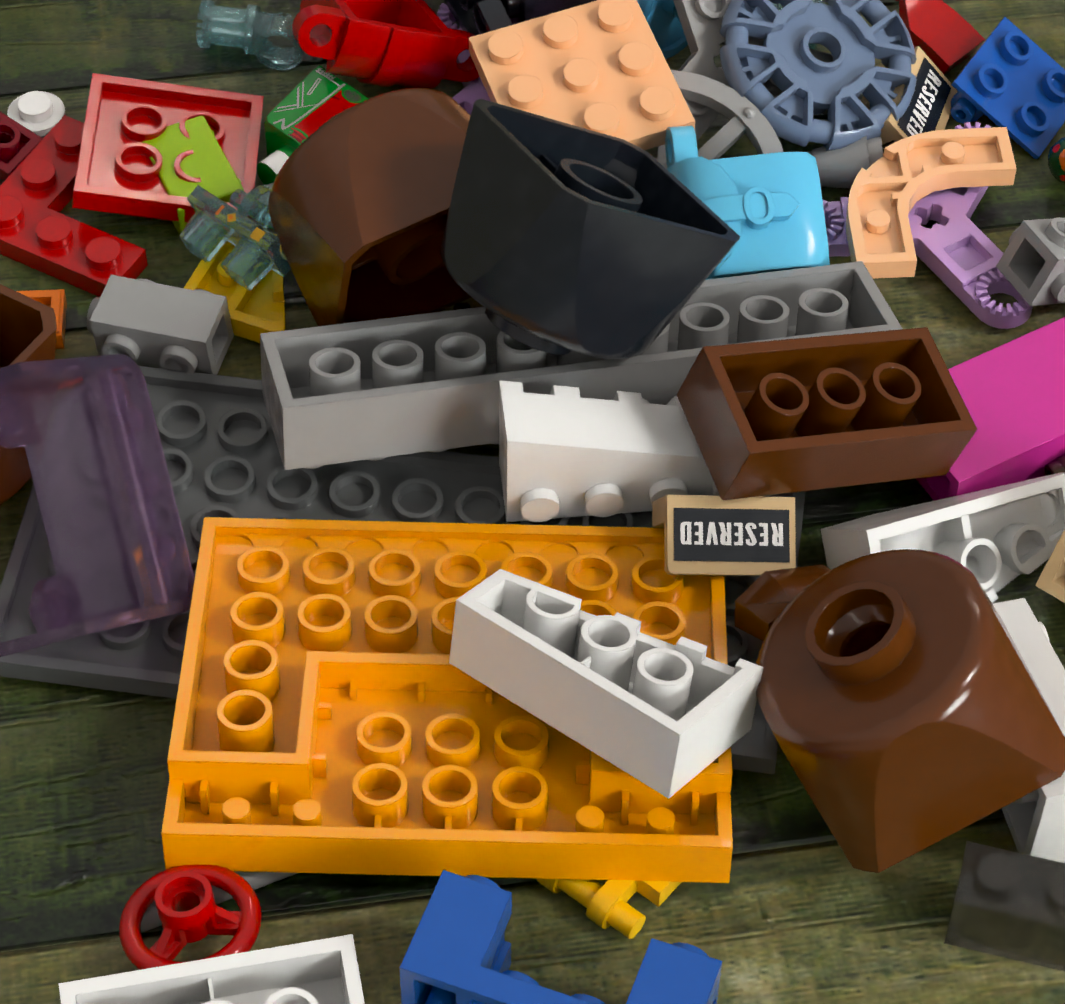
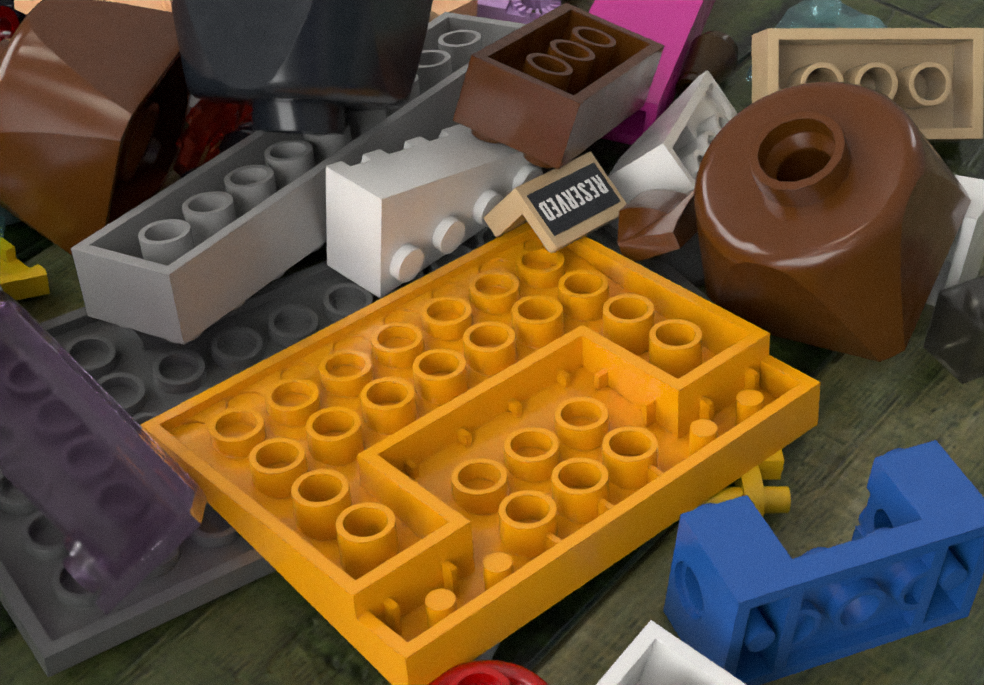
camera: 45 degrees left, 10 degrees down
white wedge [449,569,764,799] -> none

